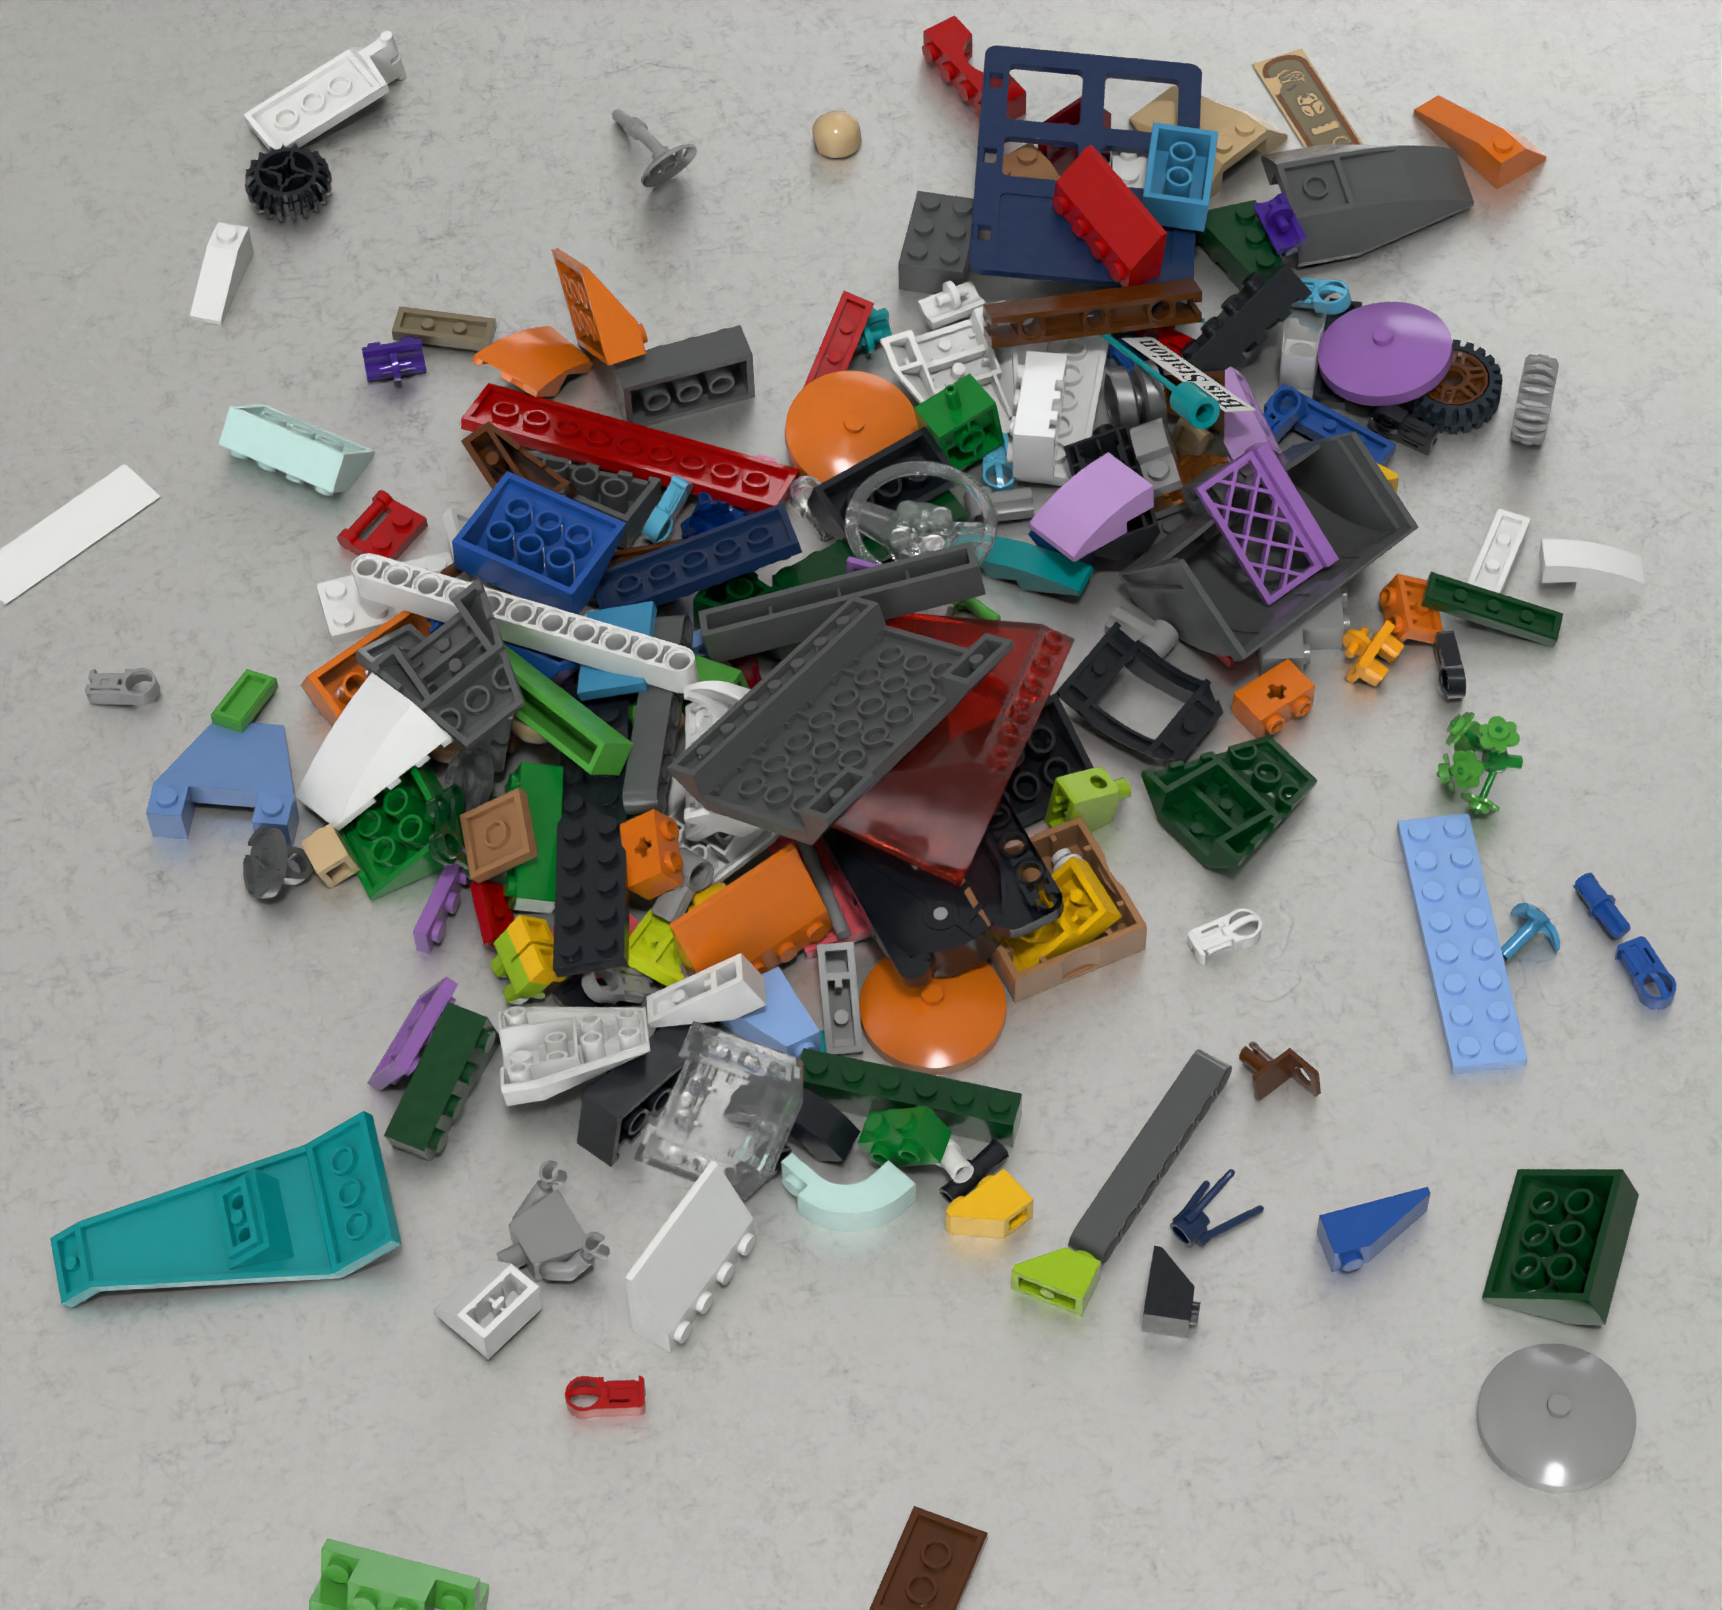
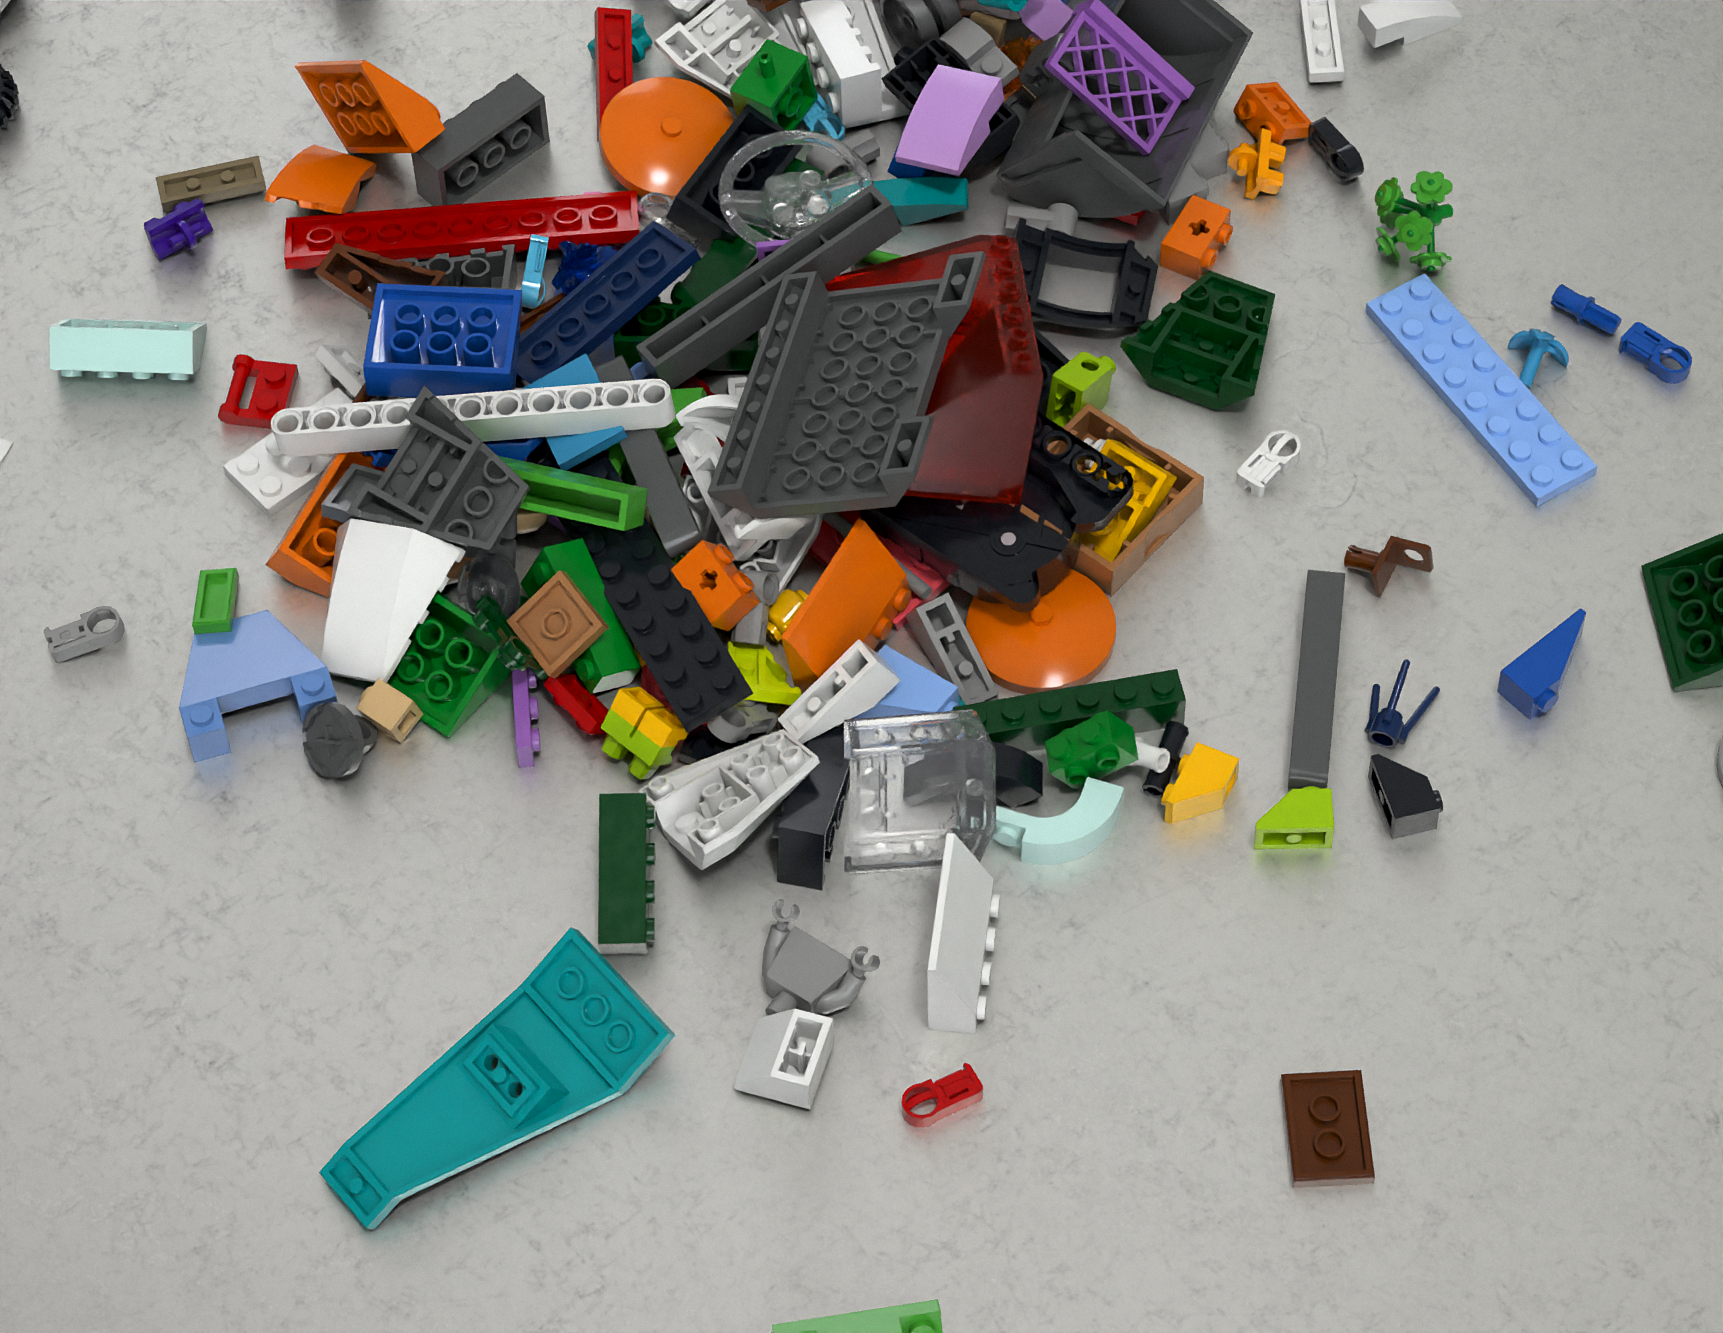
camera: 25 degrees left, 0 degrees up
medium lavender plate [367,976,458,1091] -> none
dark green tile [1421,572,1563,647] -> none

